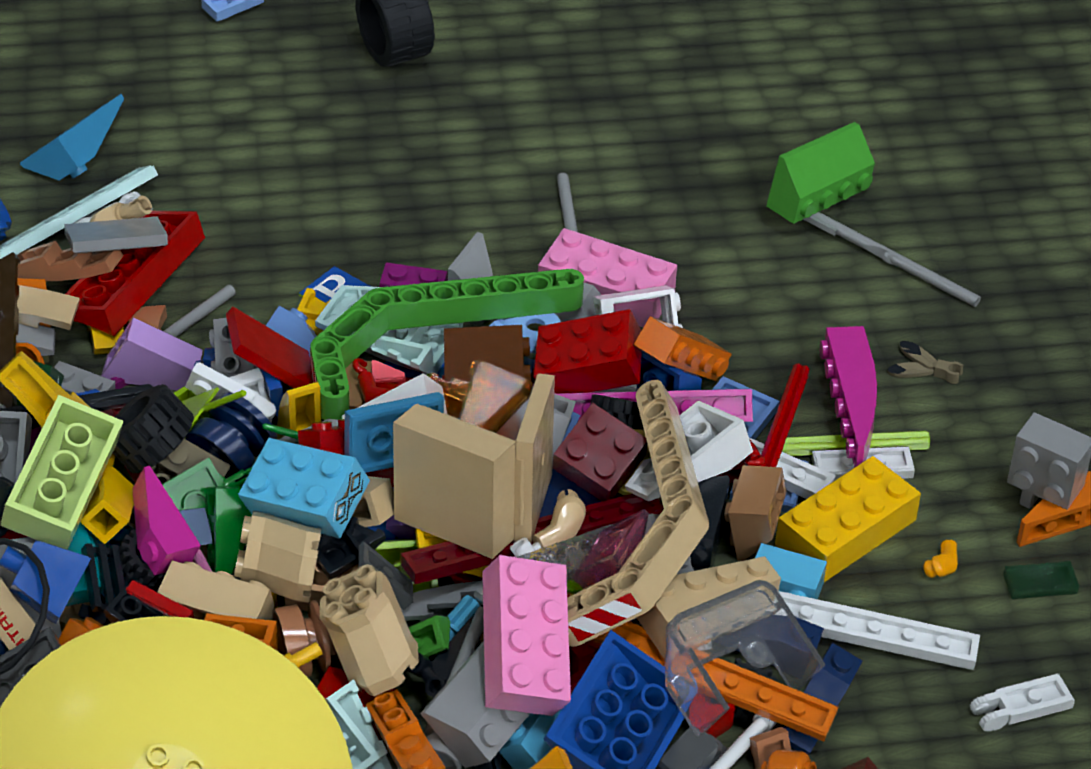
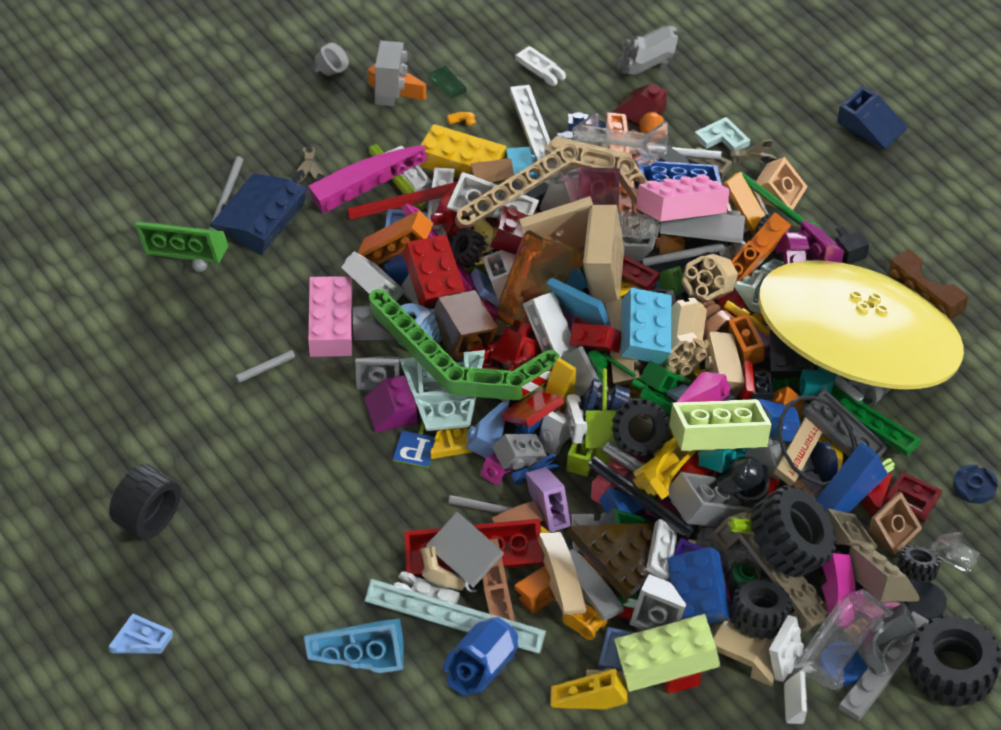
camera: 115 degrees left, 5 degrees up
coral slope [372,360,407,385] -> none
none -> dark blue slope [210,173,307,255]

